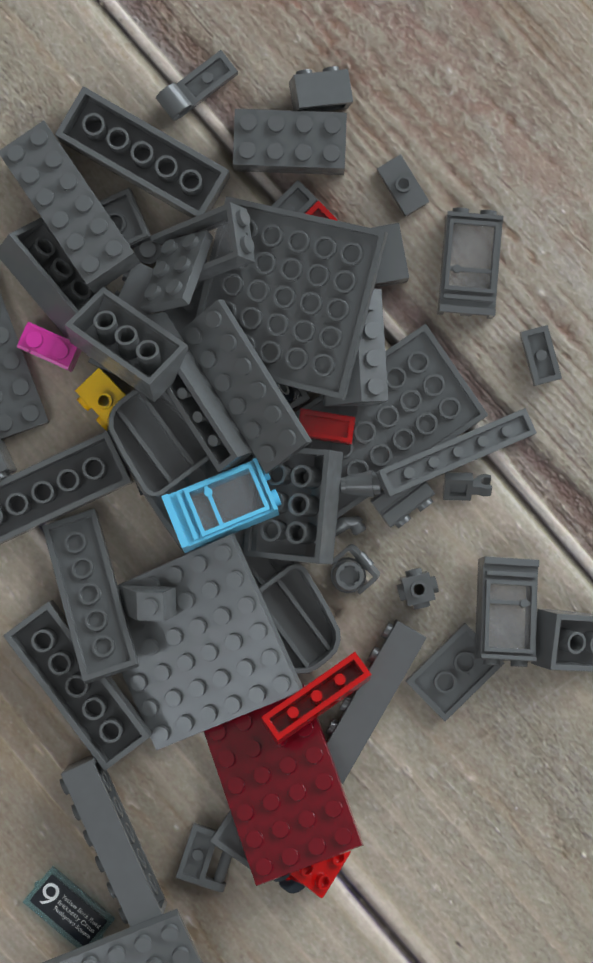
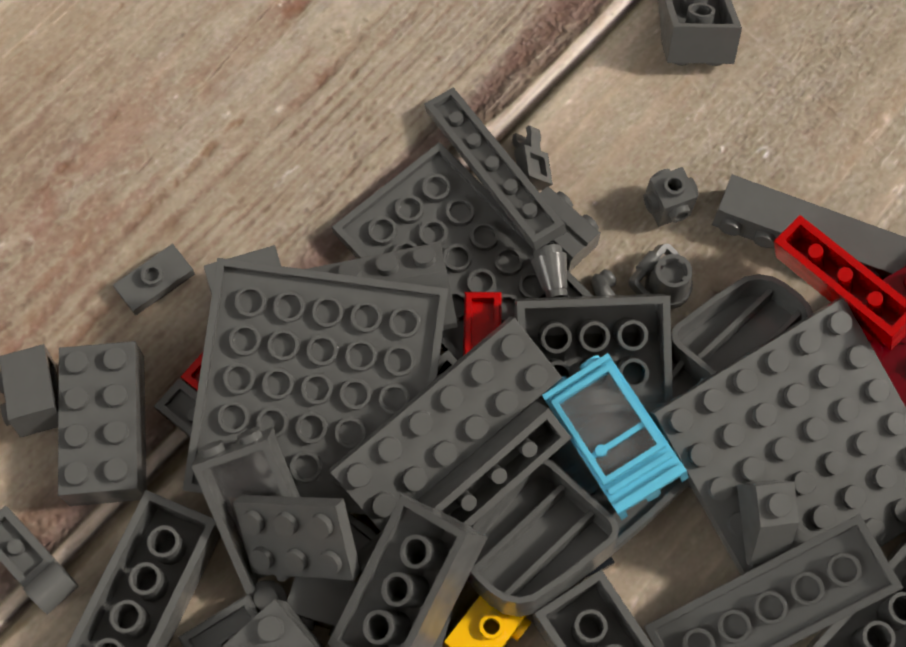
camera: 100 degrees left, 20 degrees down
dark grey plate [405,623,505,721] -> none
dark grey door [437,207,504,319] -> none
dark grey door [475,556,539,667] -> none
dark grey plate [520,325,562,386] -> none

